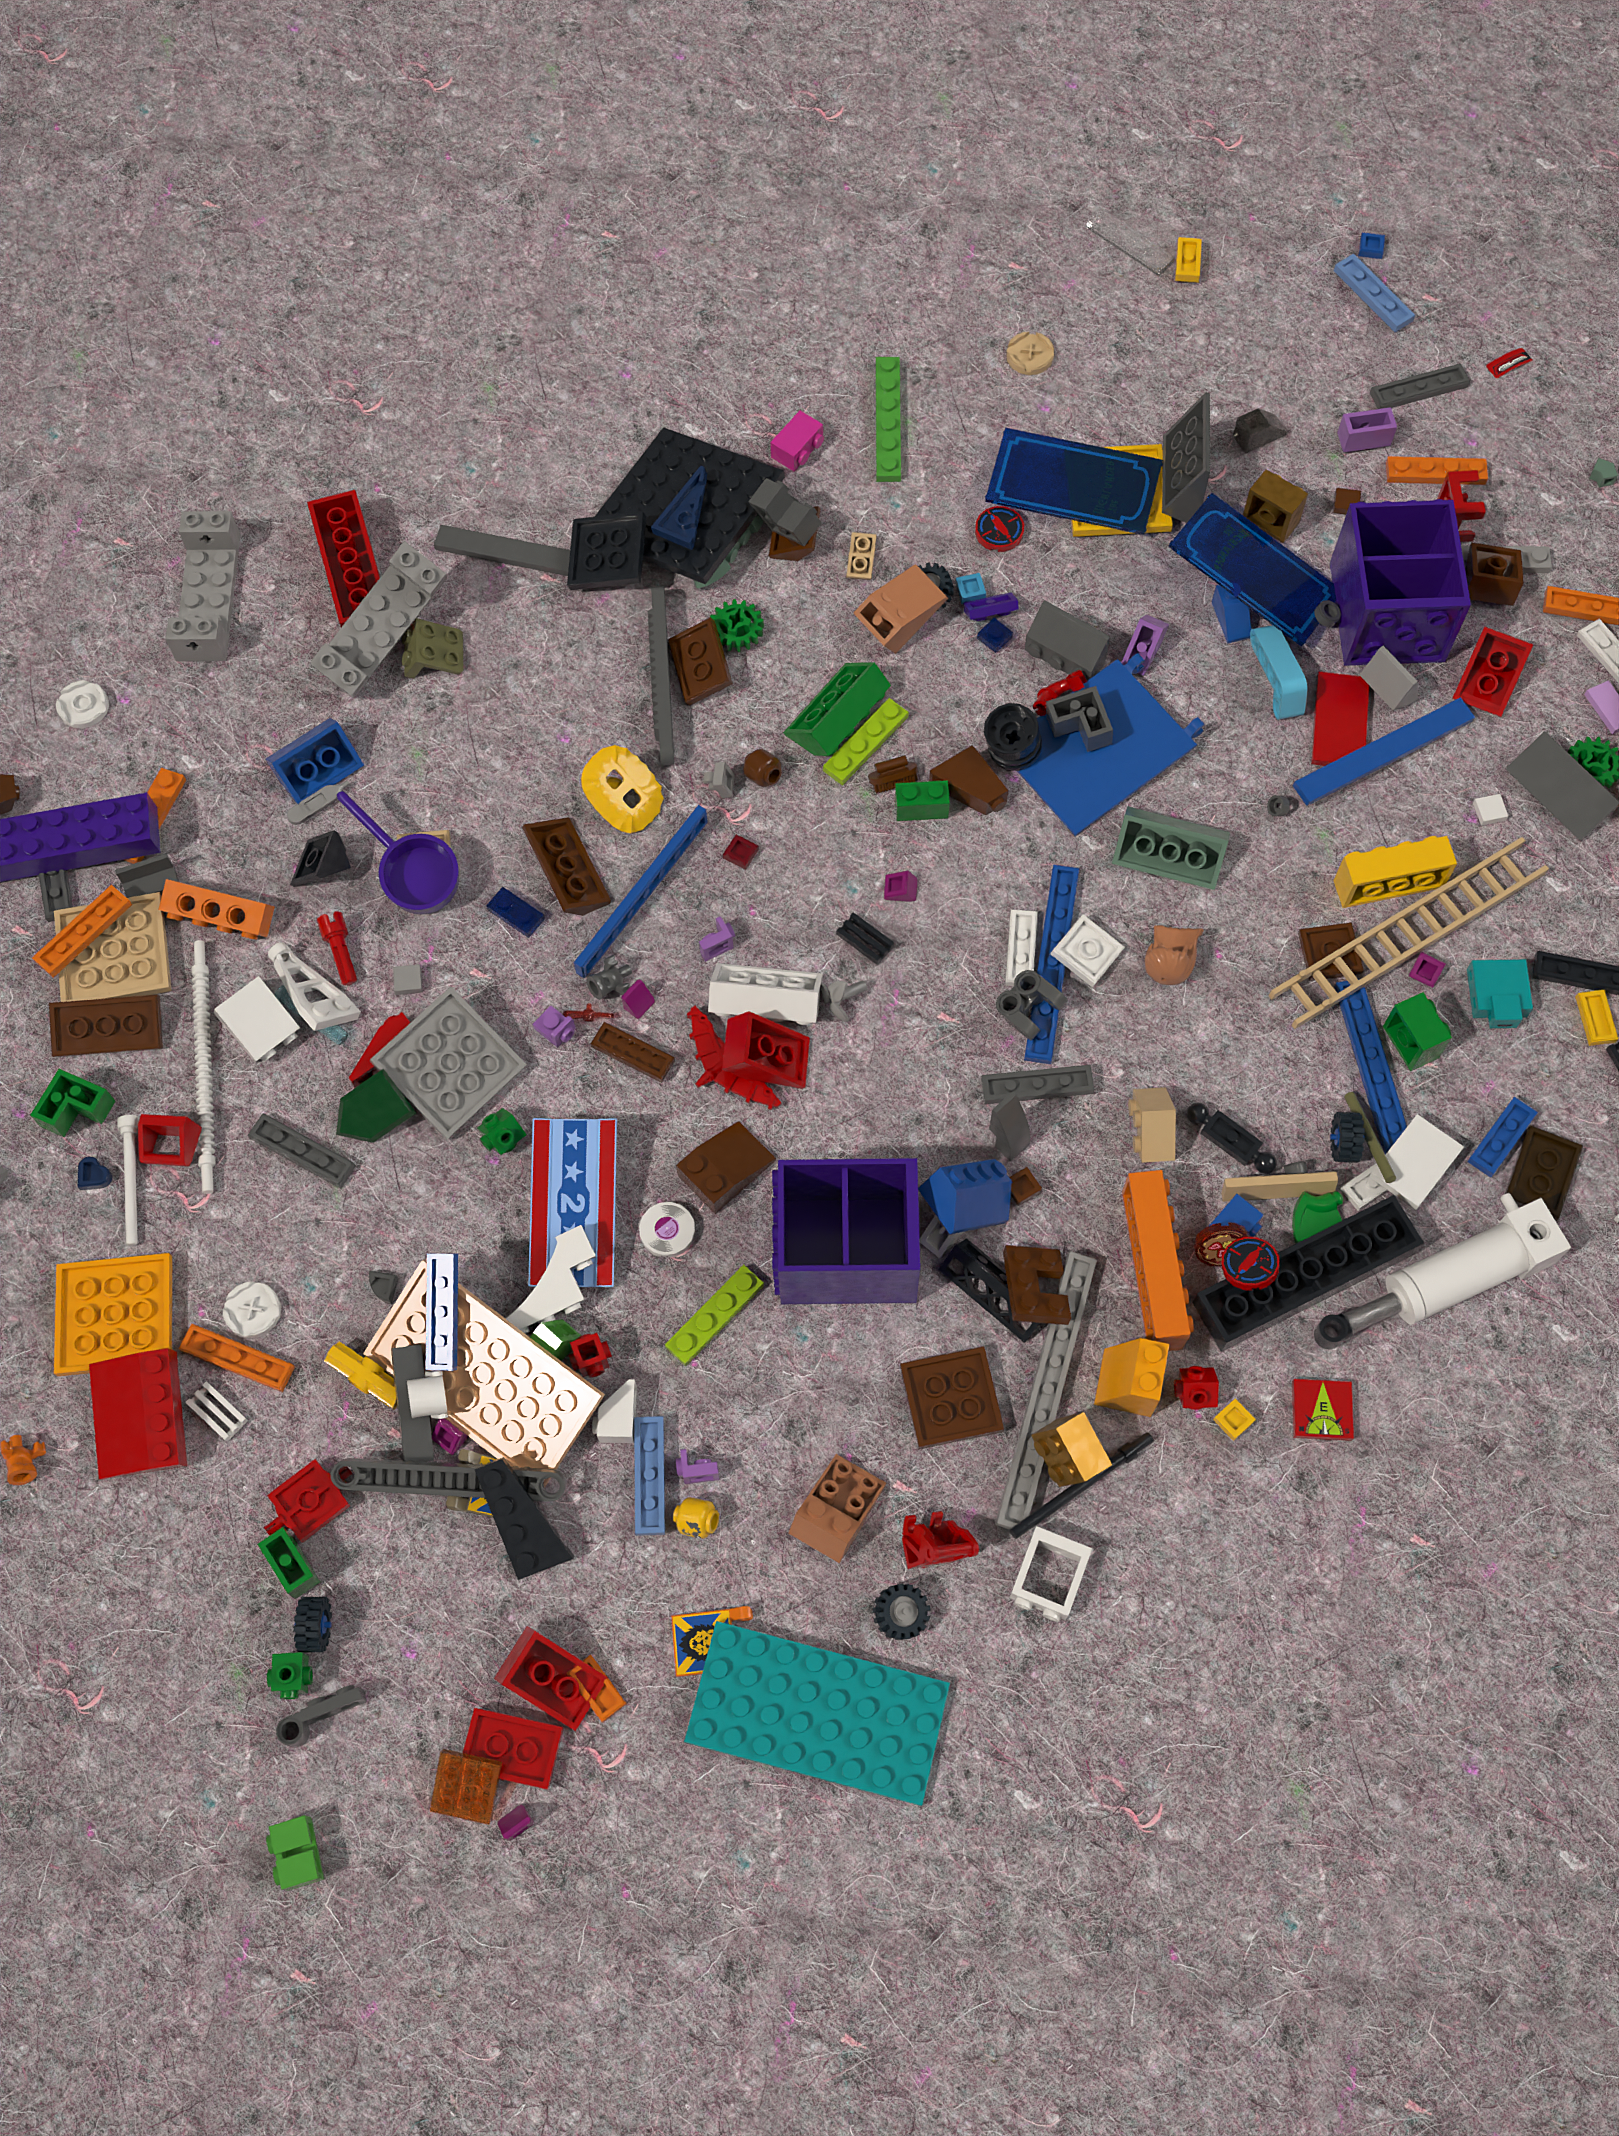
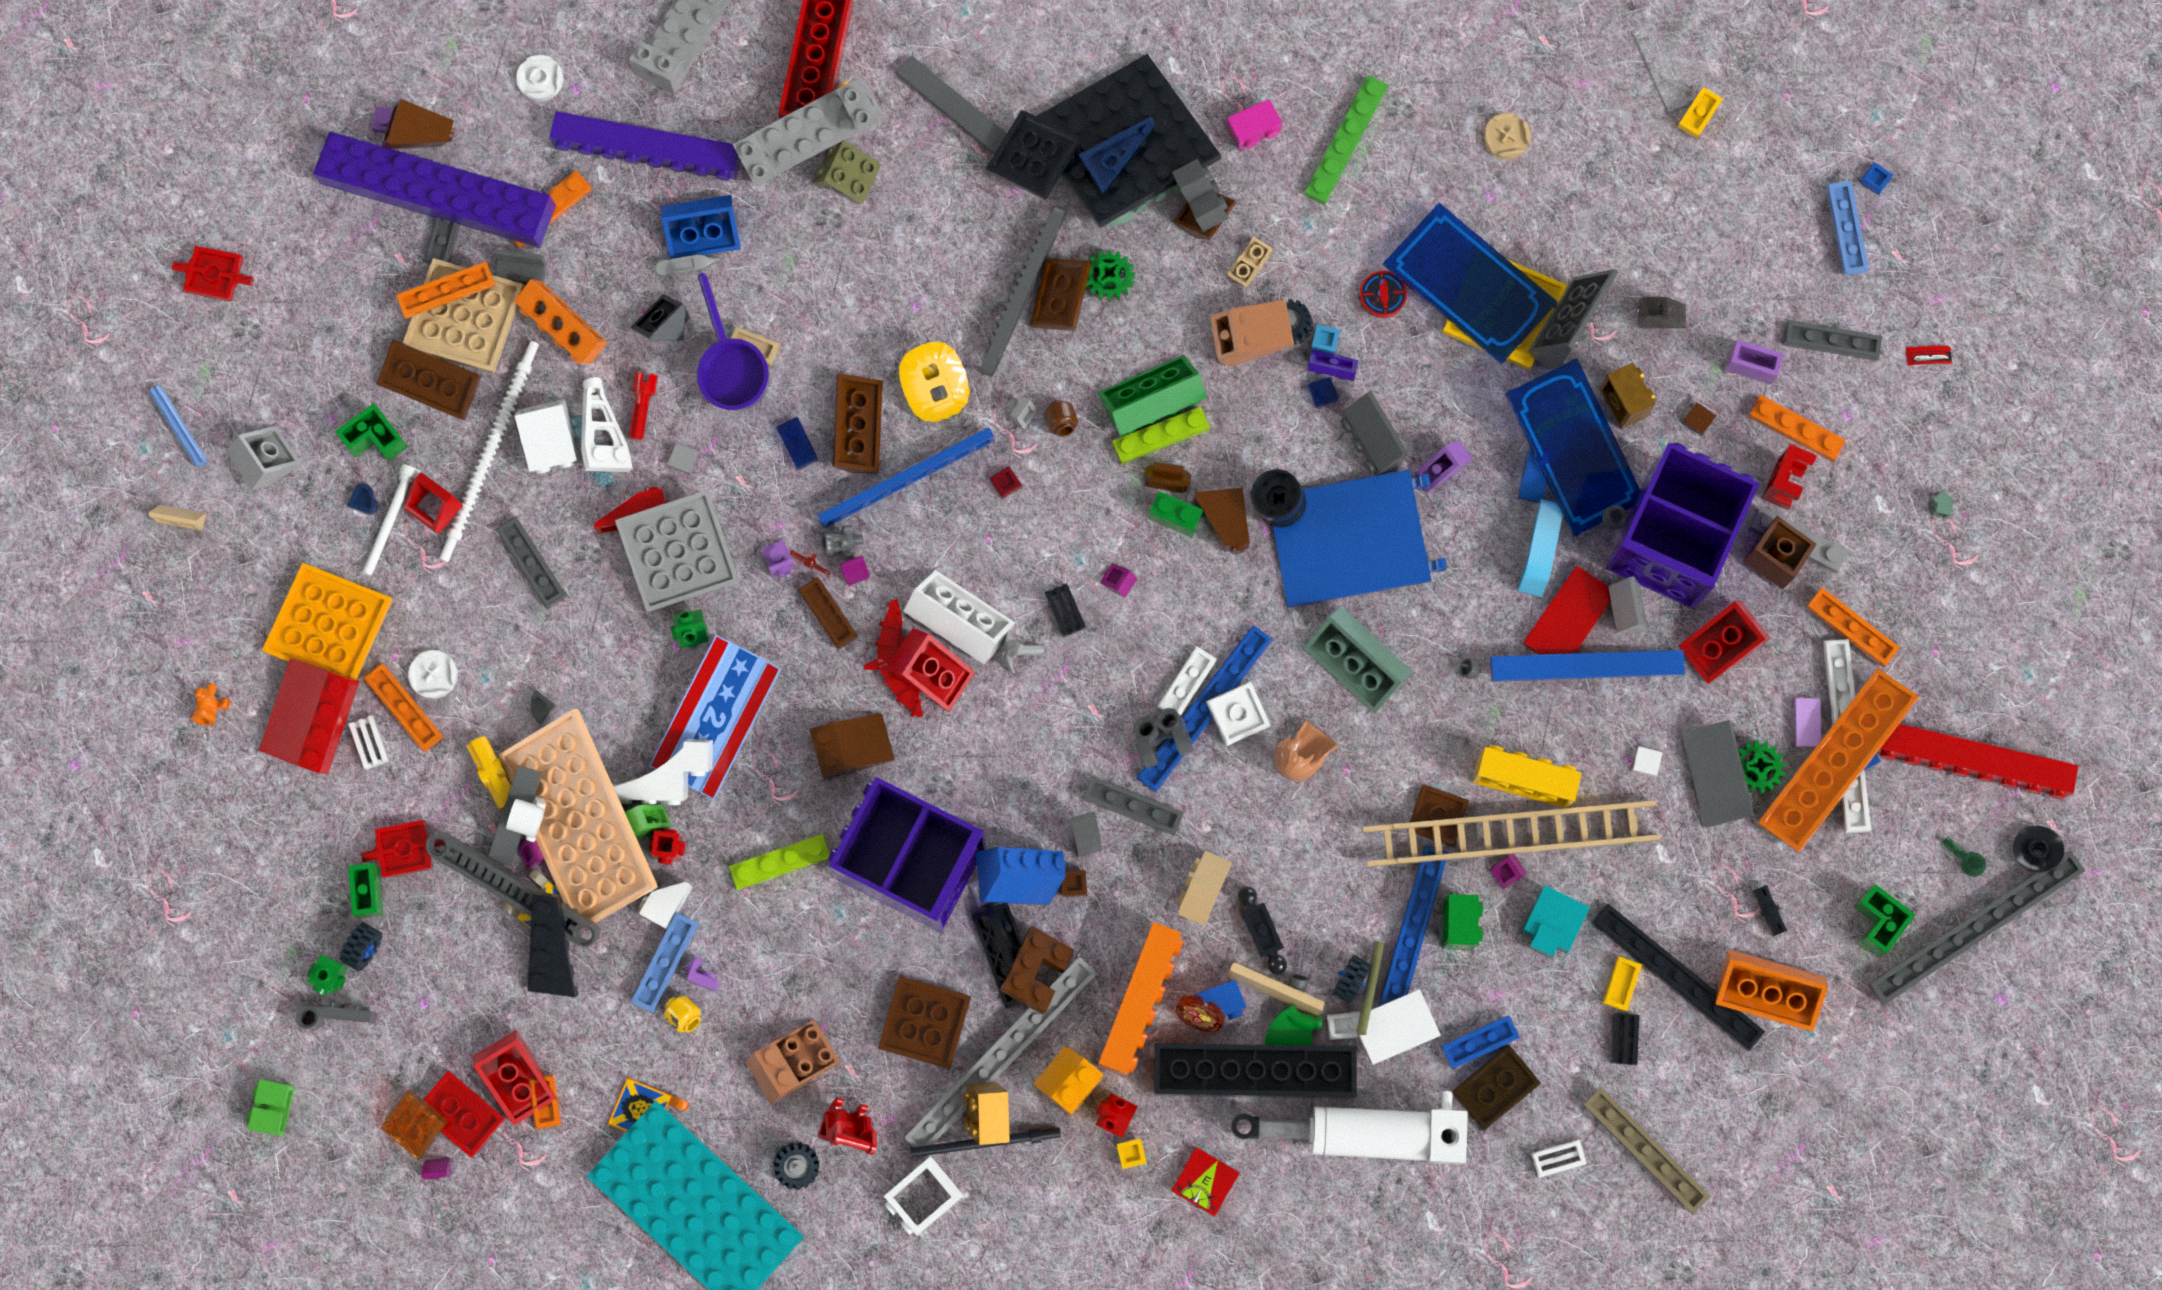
camera: 25 degrees right, 10 degrees up
dark green tile [336,1068,416,1143] -> none
plate [426,1253,458,1371] -> none
white tile [639,1202,695,1258] -> none
medium lavender bracket [699,916,735,962] -> none
red piece [1033,670,1087,716] -> none
dark grey brick [1046,686,1113,752] -> none
tile [1222,1237,1279,1290] -> none
none -> dark purple brick [549,111,741,181]

